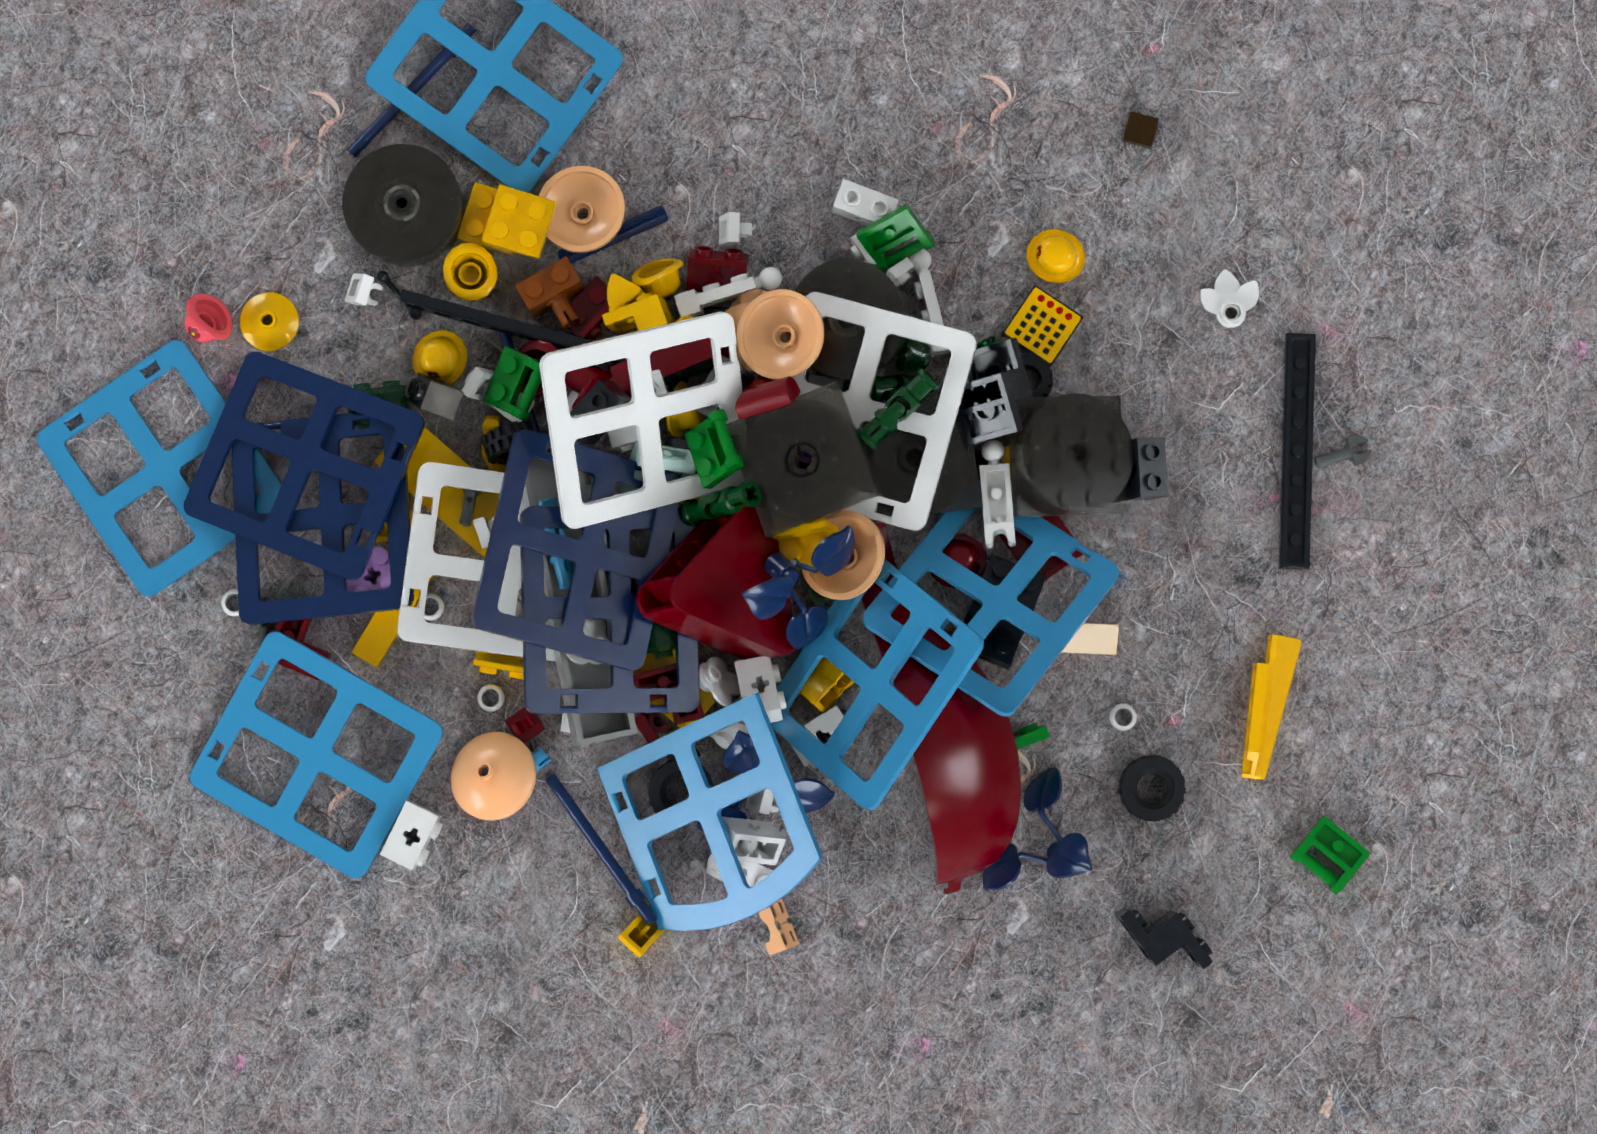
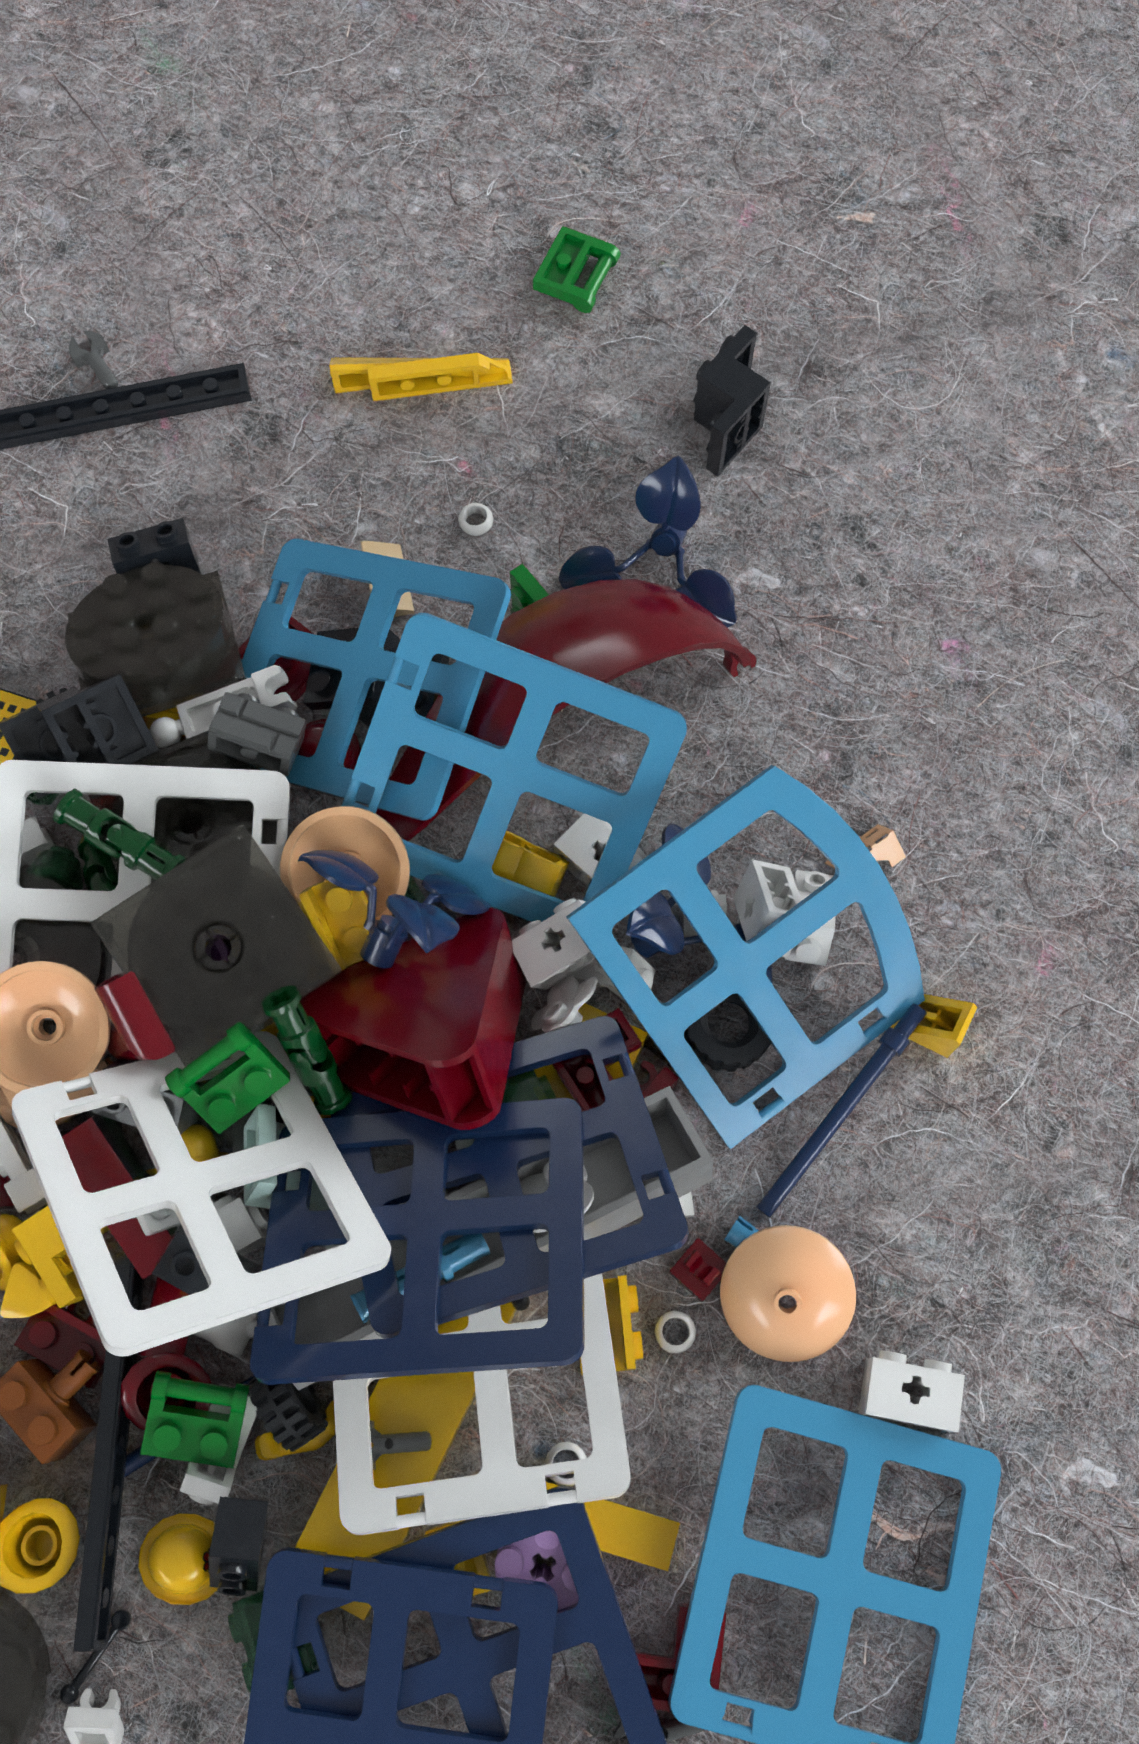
camera: 105 degrees left, 15 degrees down
white tile [473,516,494,549] -> none
black tyre [1118,755,1186,821] -> none
none -> dark grey brick [208,692,306,776]

